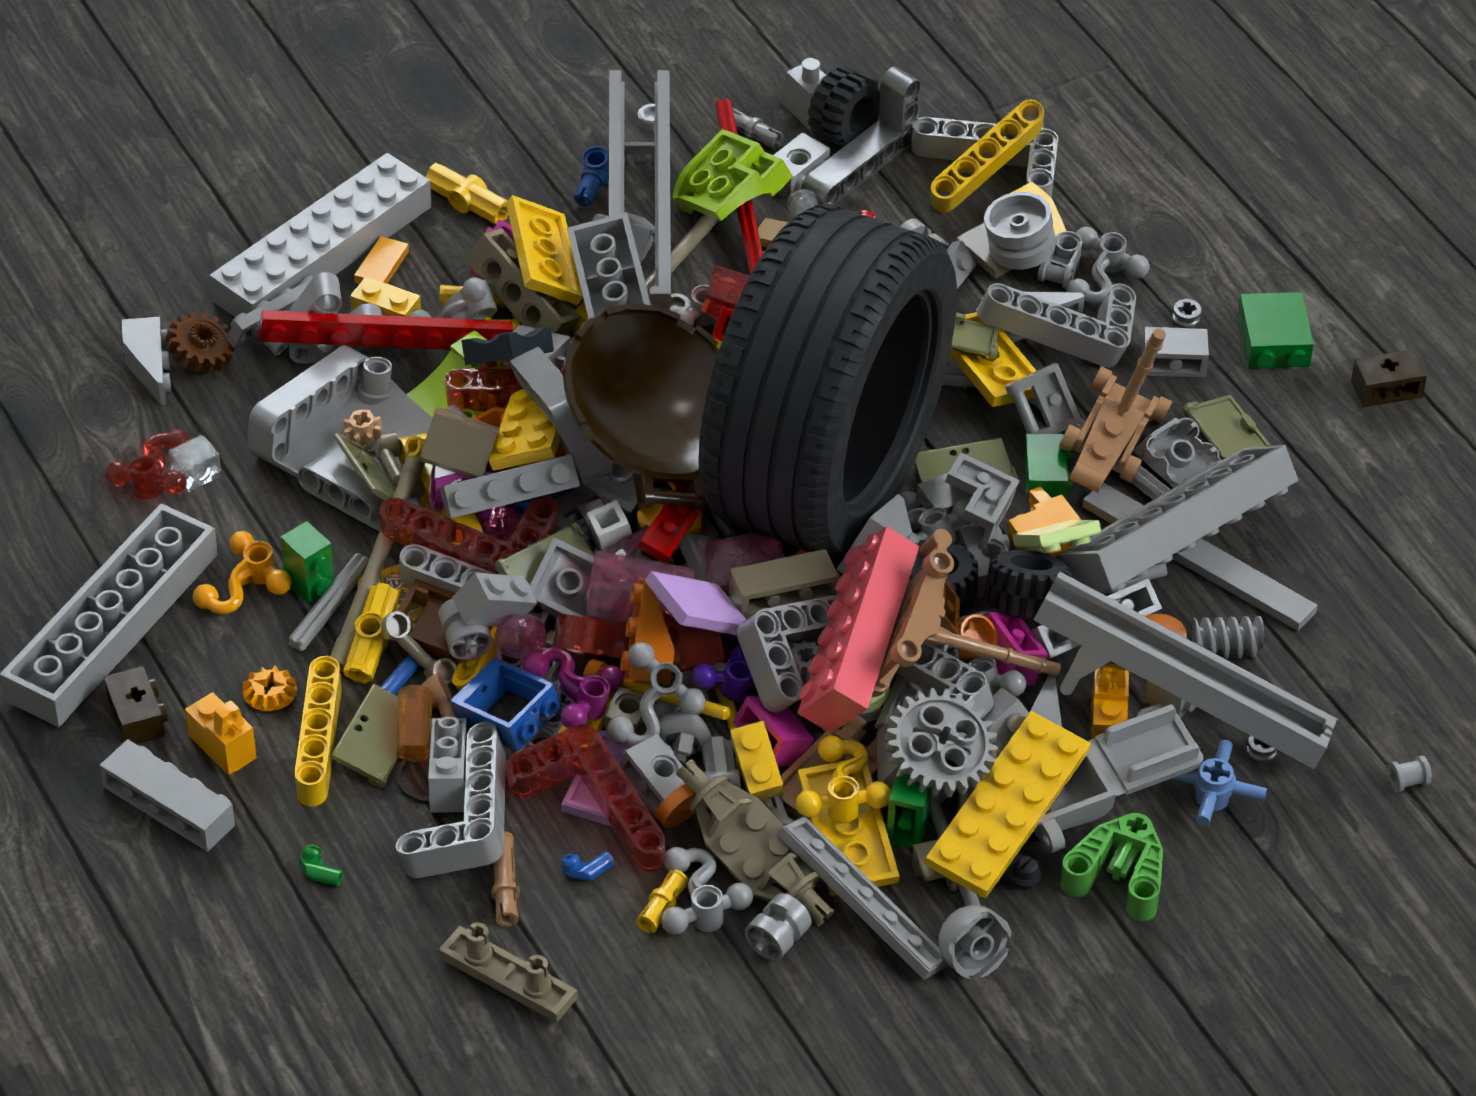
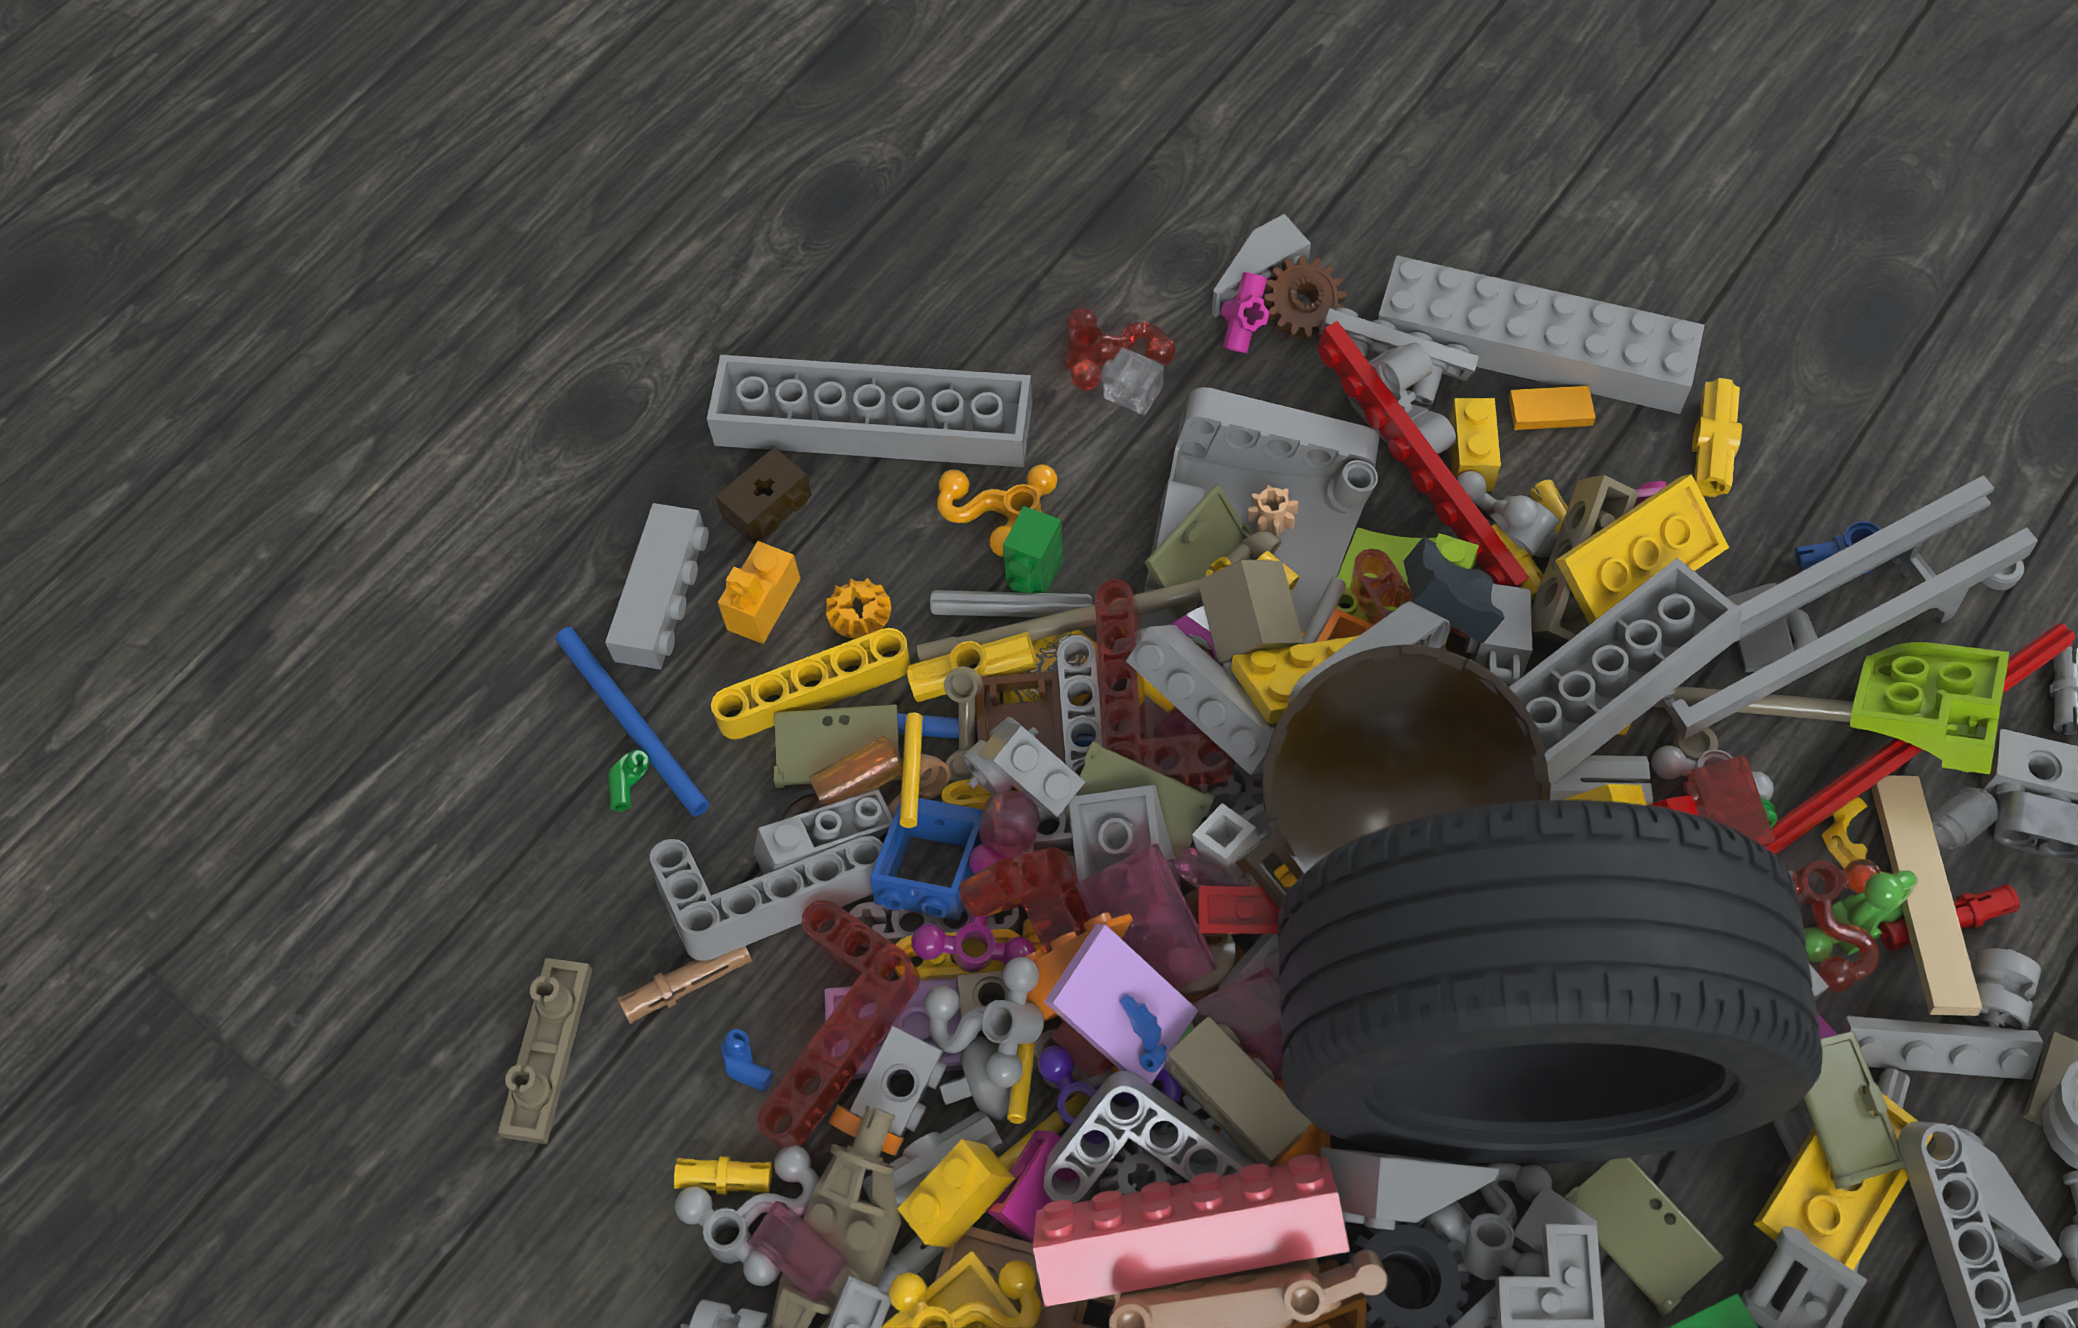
camera: 70 degrees right, 15 degrees up
none -> blue piece [555,627,709,817]
none -> clear pink tile [749,1201,848,1301]
none -> yellow bar [900,712,923,828]
none -> blue piece [1119,994,1167,1072]
none -> dark pink axle [1221,272,1269,354]

